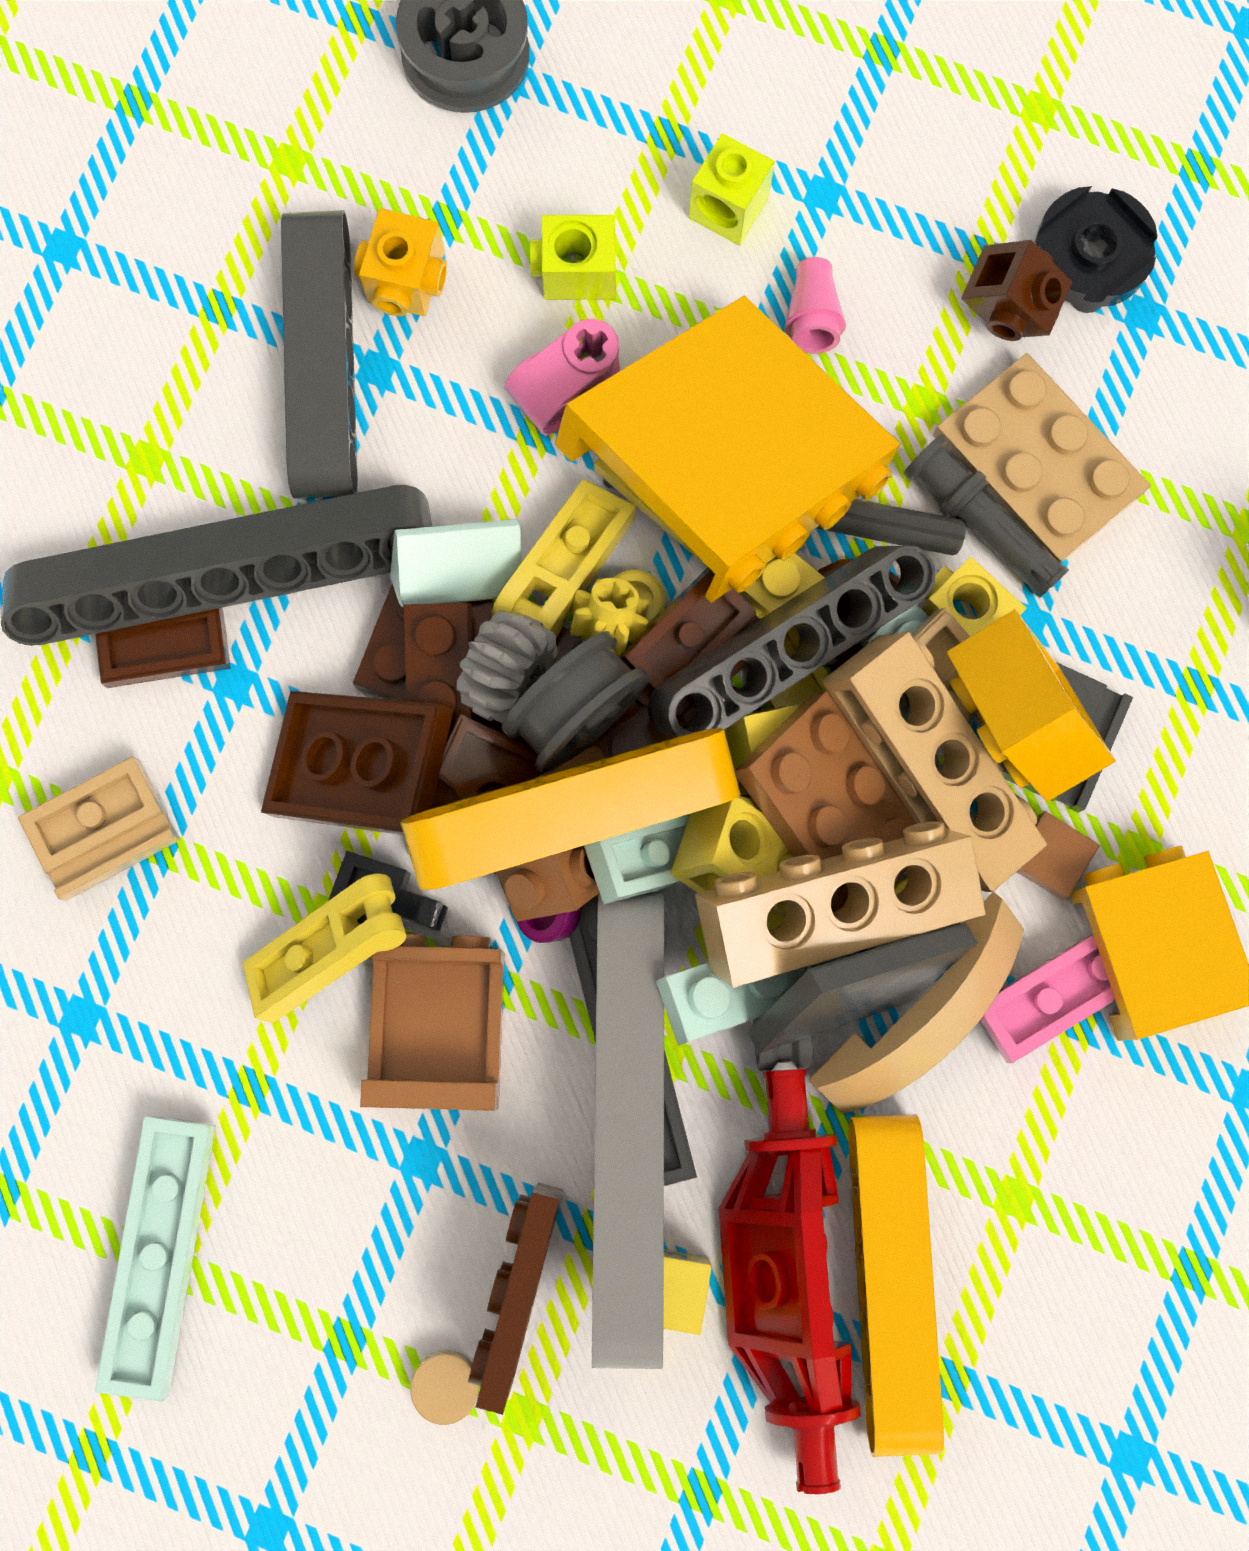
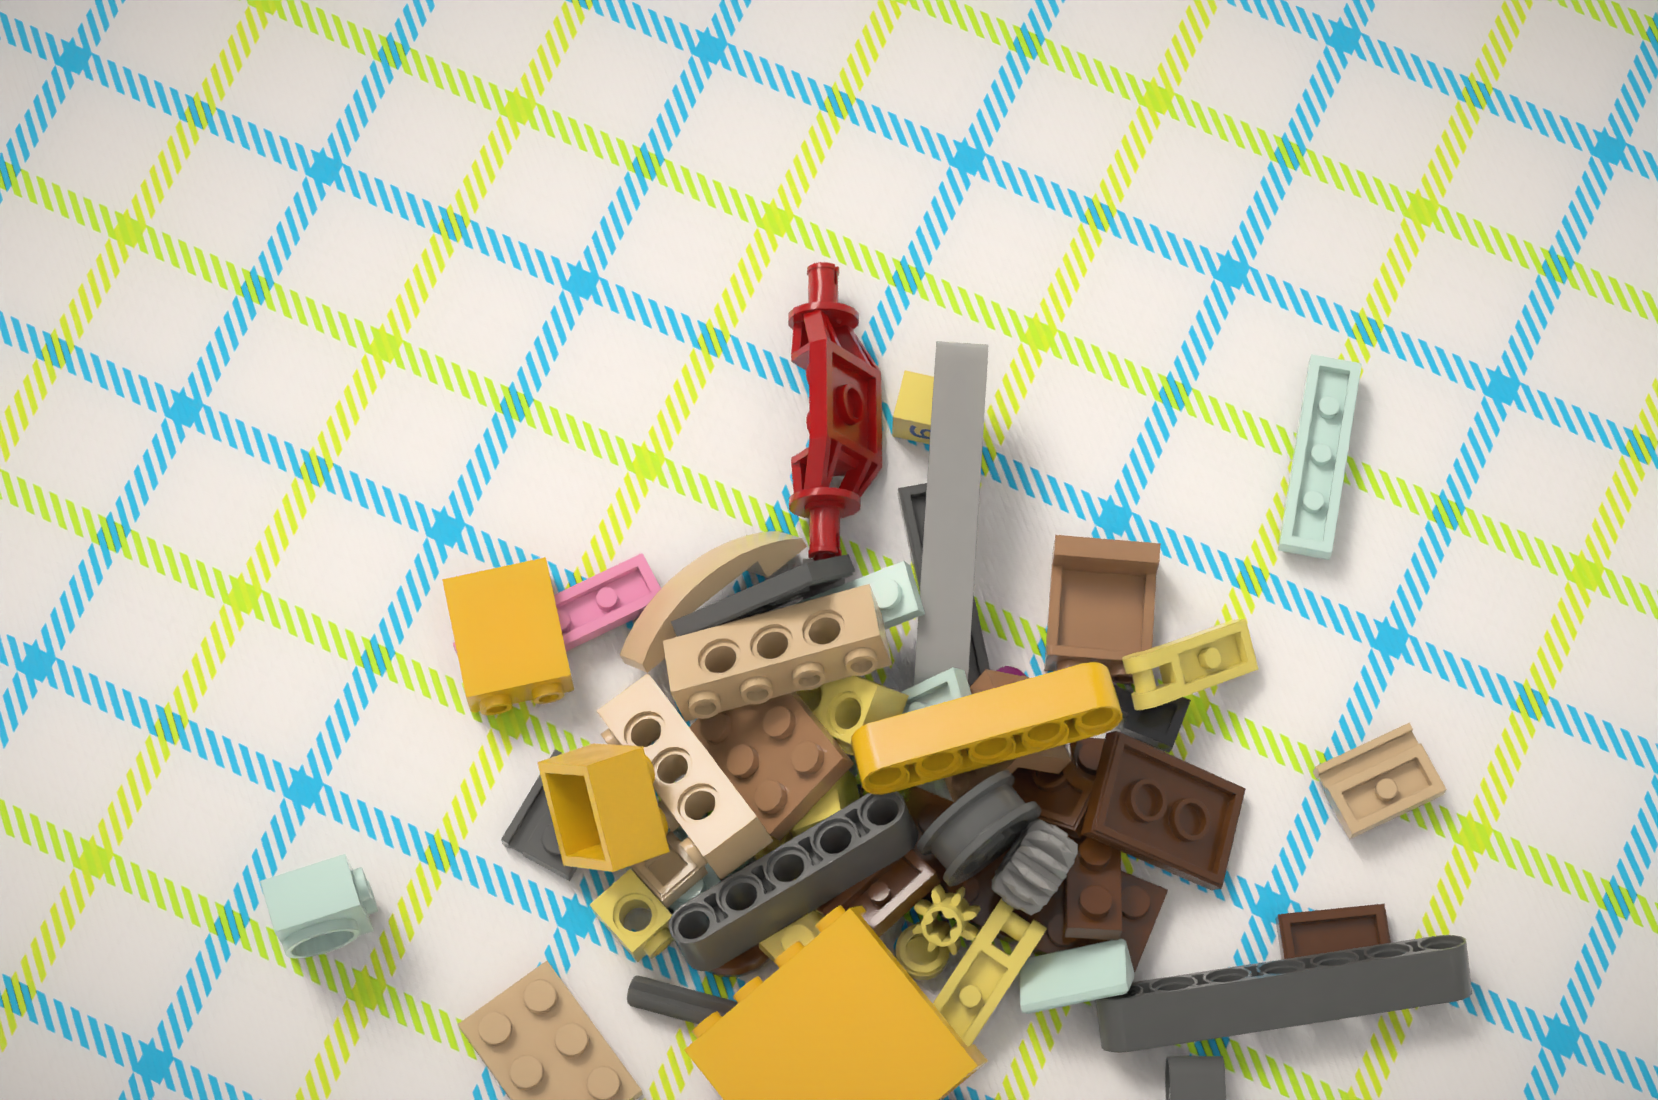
camera: 175 degrees left, 10 degrees down
tan tile [411,1350,480,1425] -> none
reddish brown plate [468,1182,563,1415] -> none
yellow beam [848,1114,944,1457] -> none
dark grey pin [903,434,1069,599] -> none
medium nougat tile [1017,811,1100,901] -> none

